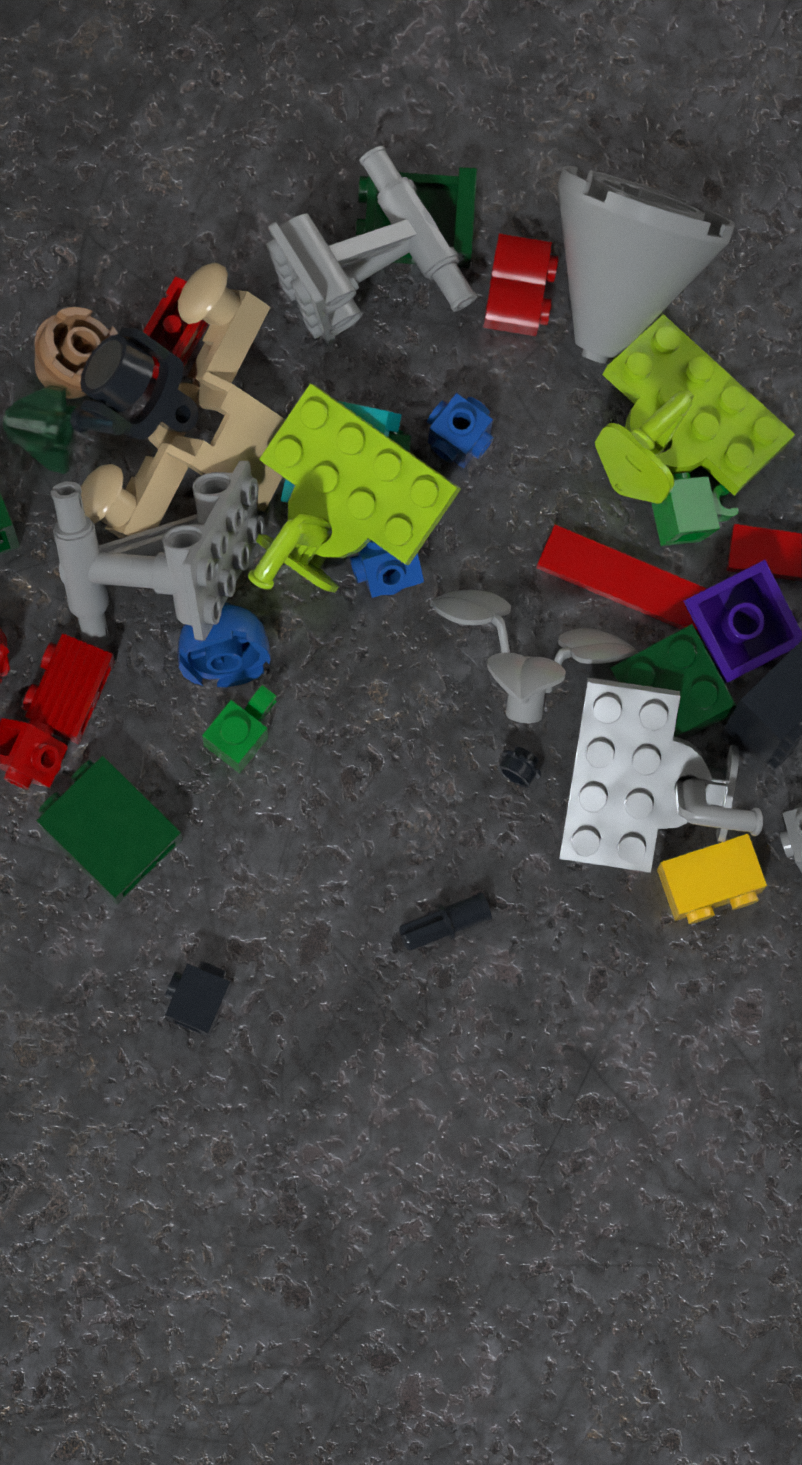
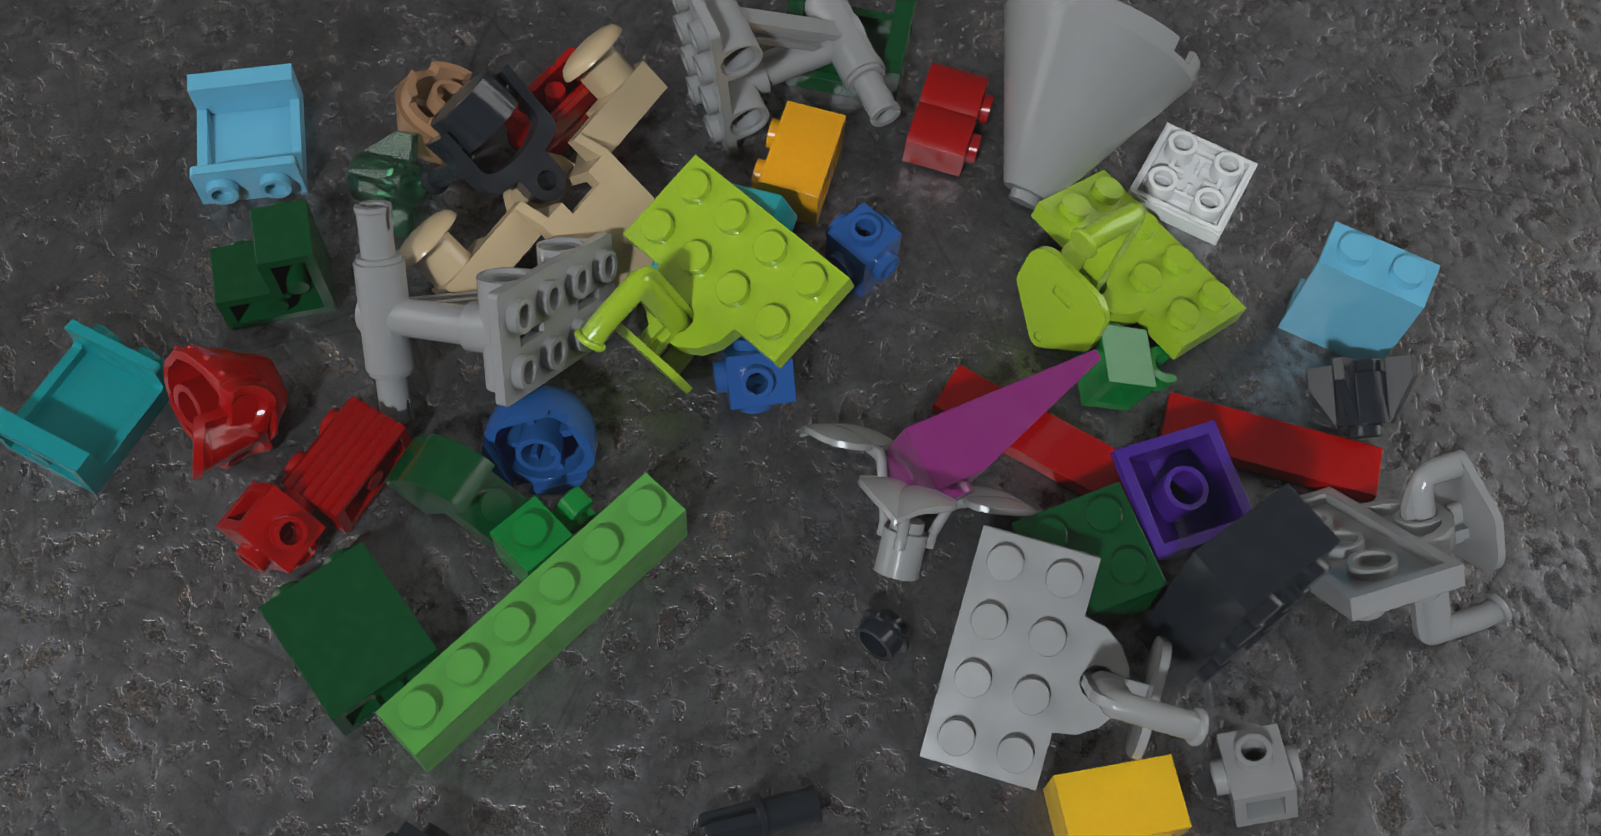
camera: 10 degrees right, 15 degrees down
none -> bright green brick [375,473,688,773]
none -> dark green brick [383,434,528,546]
none -> light orange brick [751,100,846,226]
none -> magenta wedge [875,349,1101,501]
none -> white tile [1128,122,1258,246]

